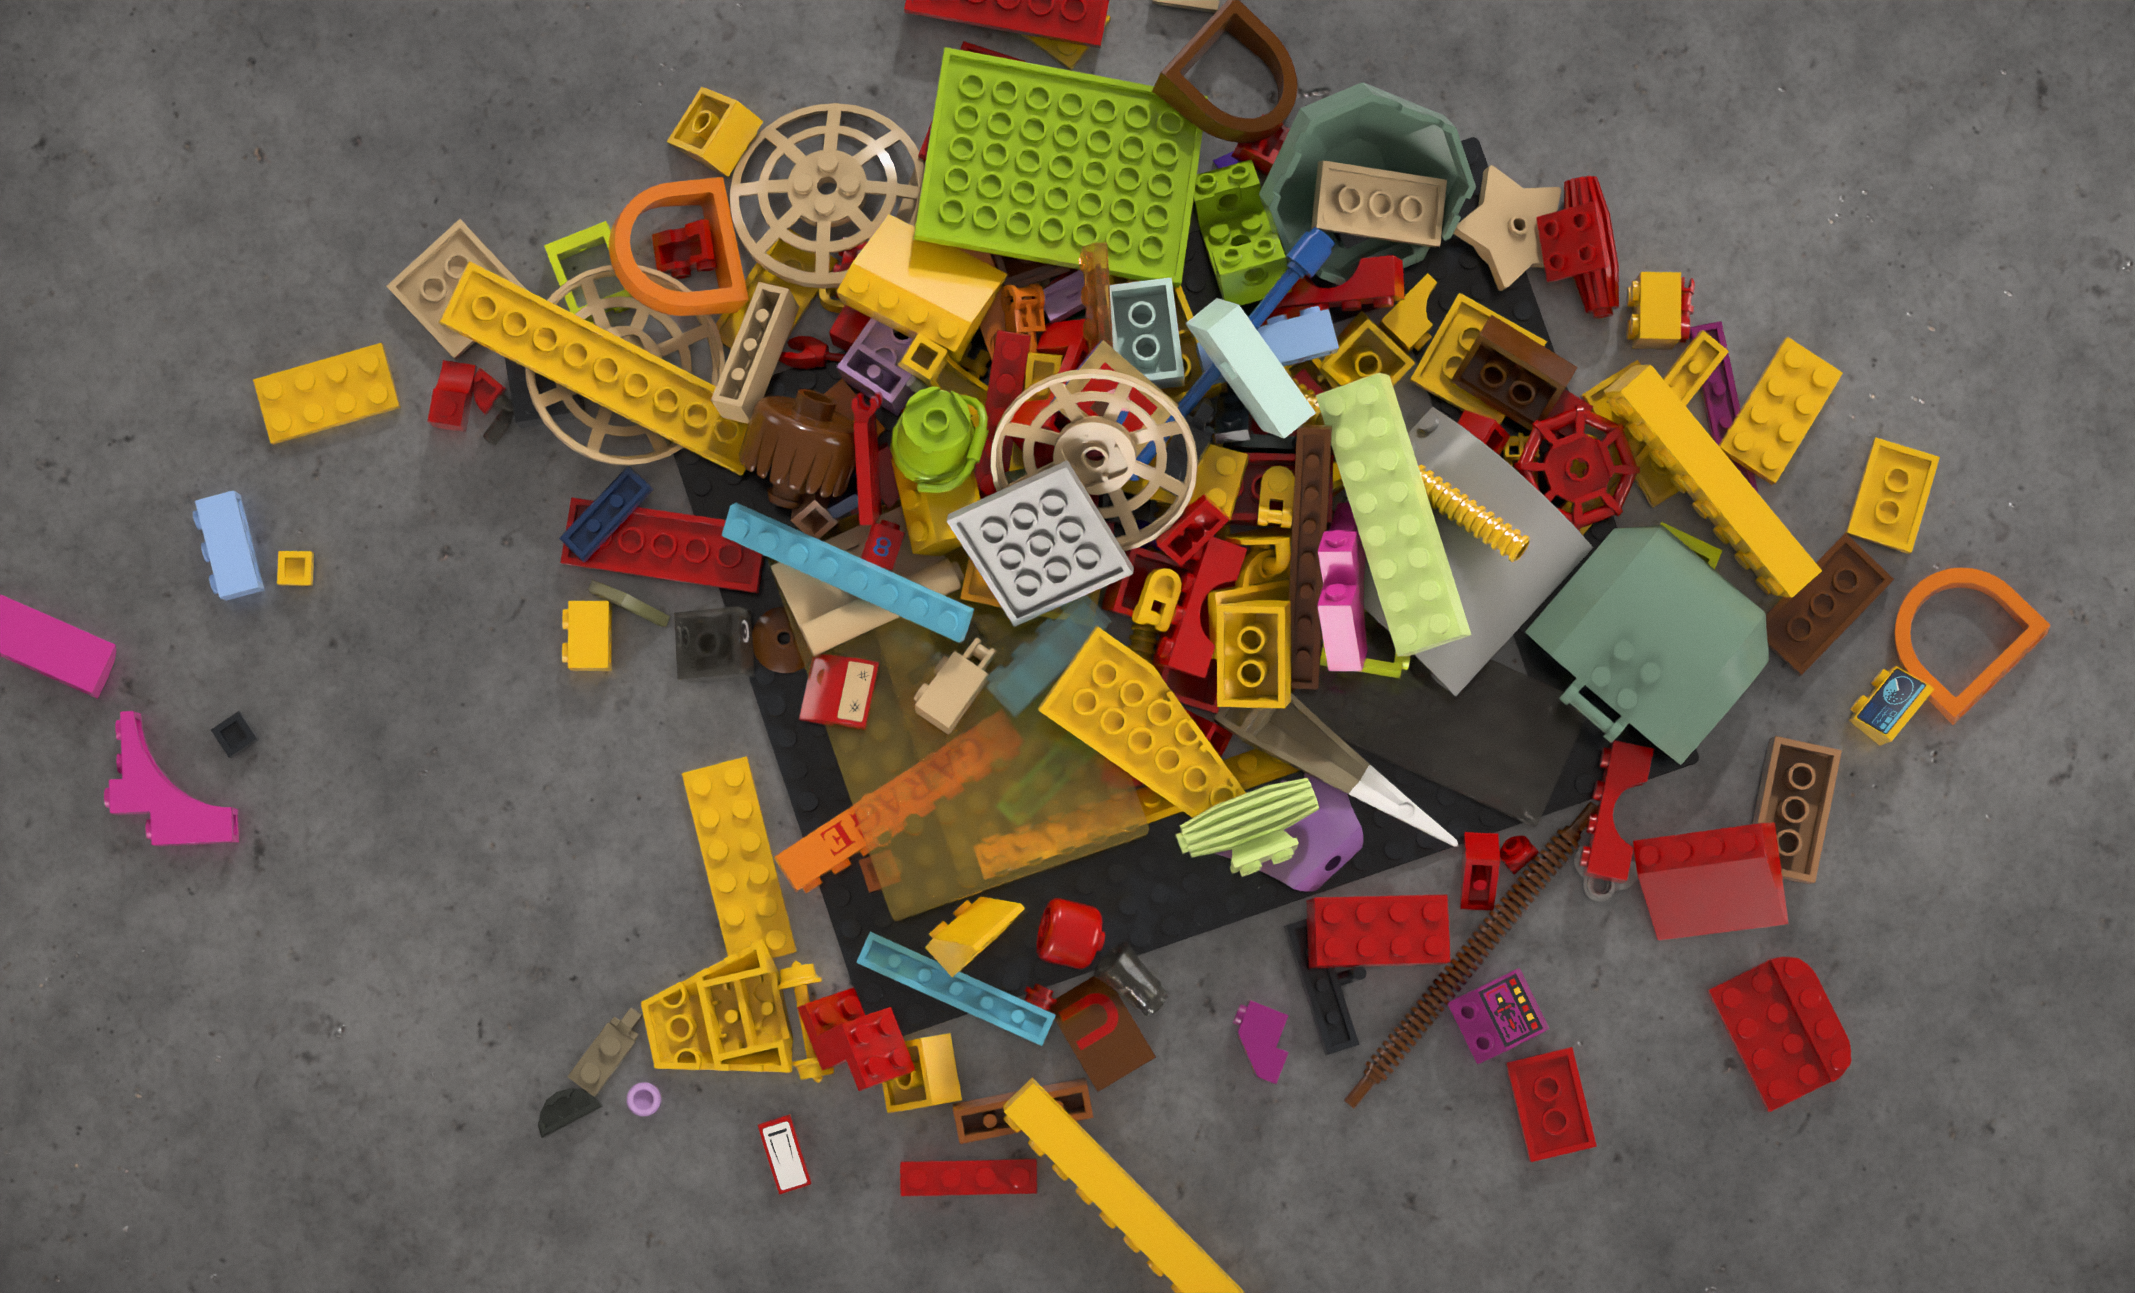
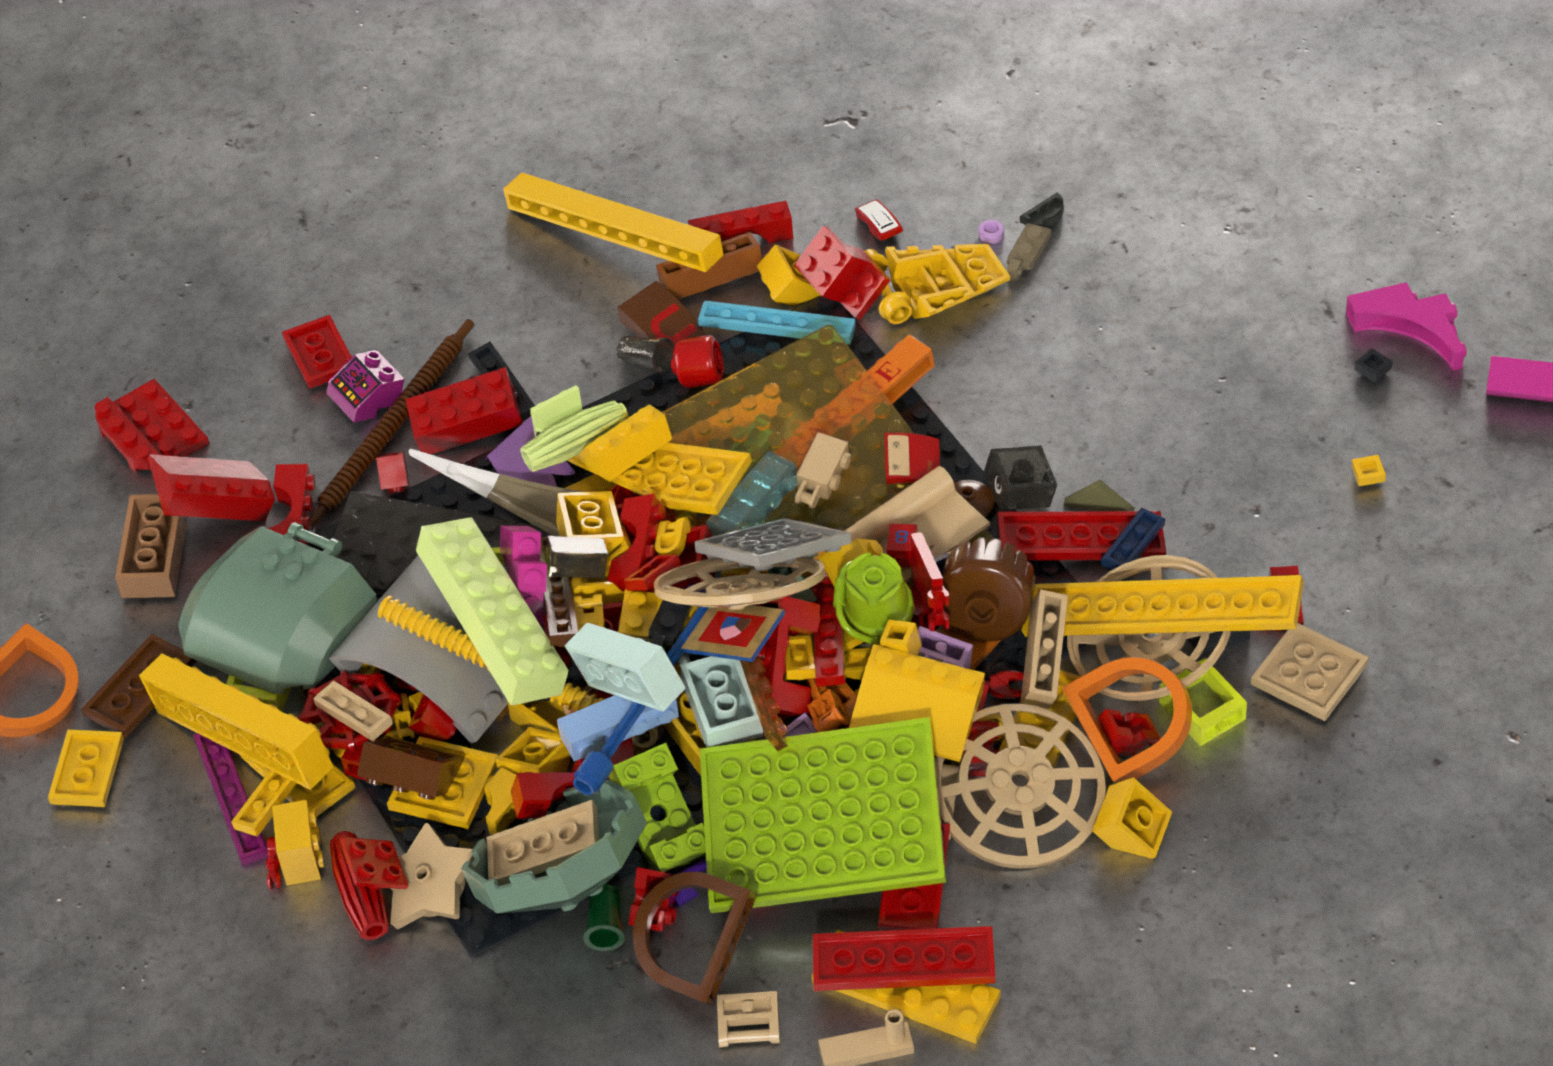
camera: 170 degrees right, 35 degrees down
light blue brick [193,490,265,601] -> none
yellow plate [253,343,401,445] -> none
yellow brick [562,601,612,671] -> none
yellow plate [682,756,797,959] -> none
medium azure plate [721,503,974,643] -> none
yellow slope [925,897,1025,978] -> none
red plate [1024,983,1057,1011] -> none
magenta piece [1233,1000,1289,1084] -> none
red plate [1500,835,1539,875] -> none
yellow plate [1718,337,1843,485] -> none
slope [1848,666,1934,746] -> none
none -> tan plate [313,681,393,741]
none -> clear smoke brick [545,536,608,578]
none -> yellow slope [577,404,672,482]

